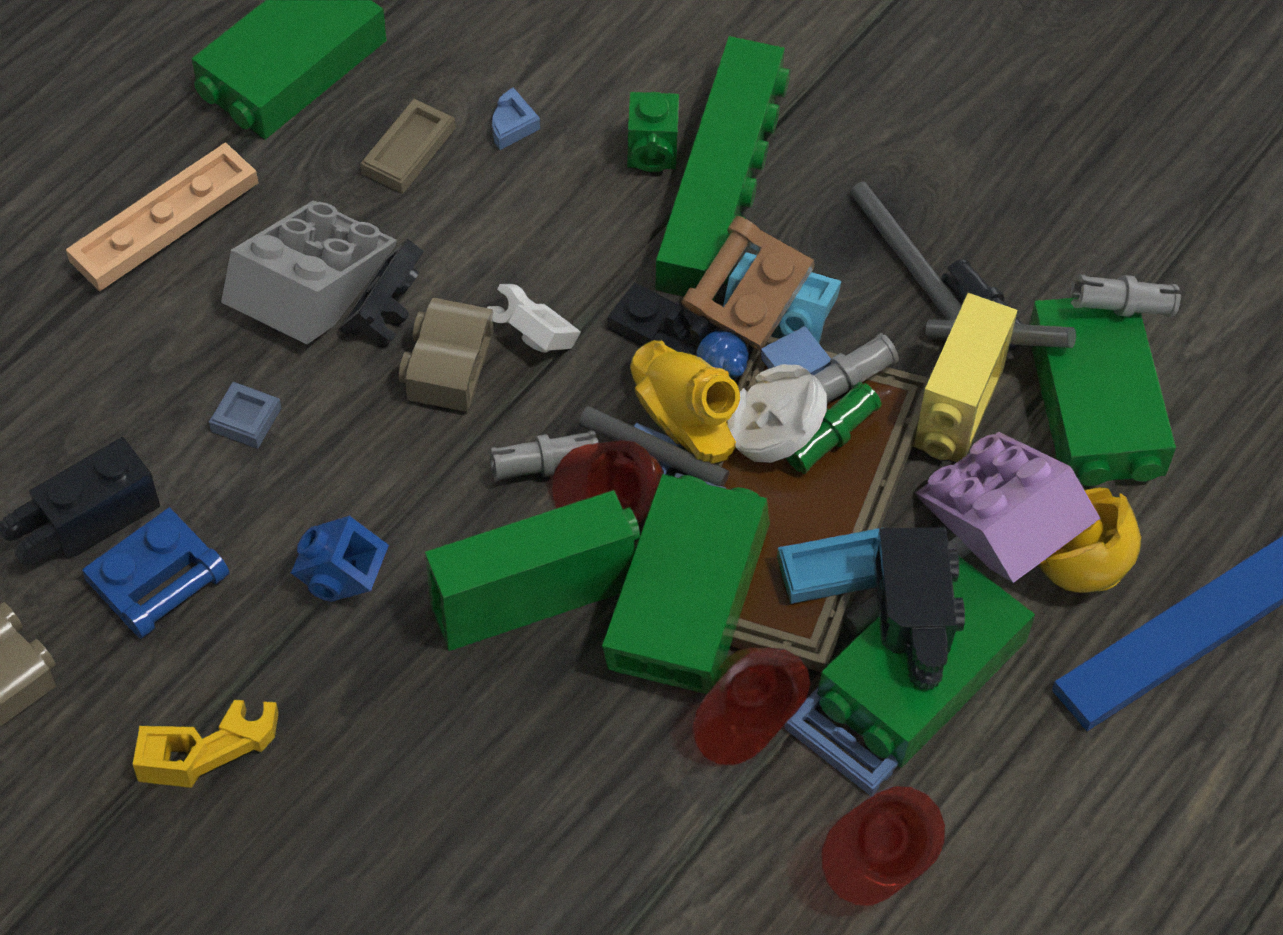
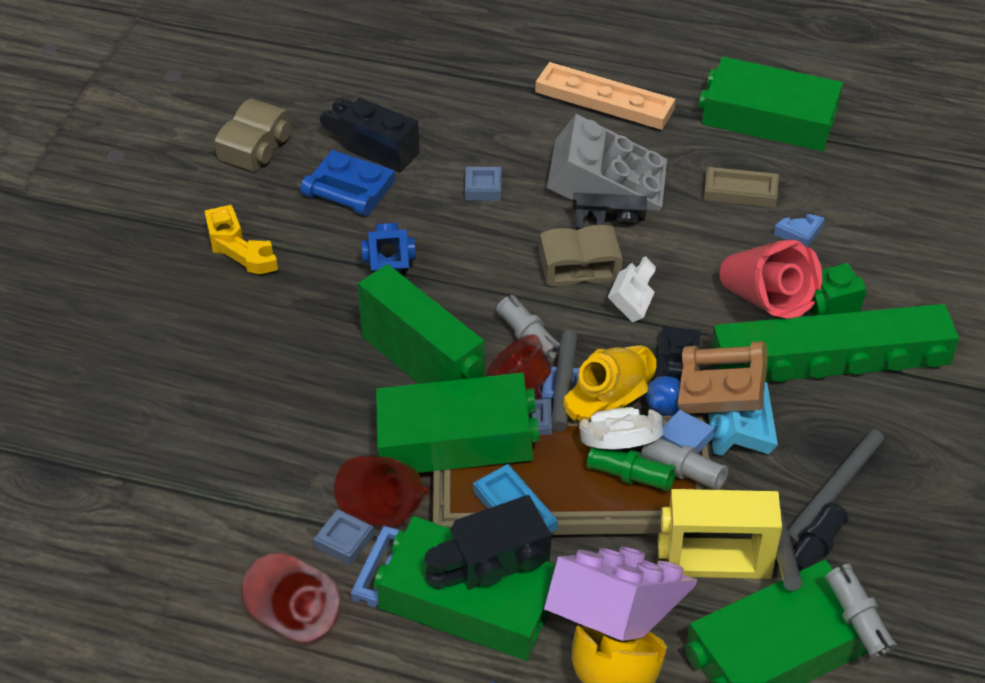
camera: 70 degrees right, 10 degrees down
none -> sand blue tile [314,509,374,566]
none -> coral cone [719,239,822,319]

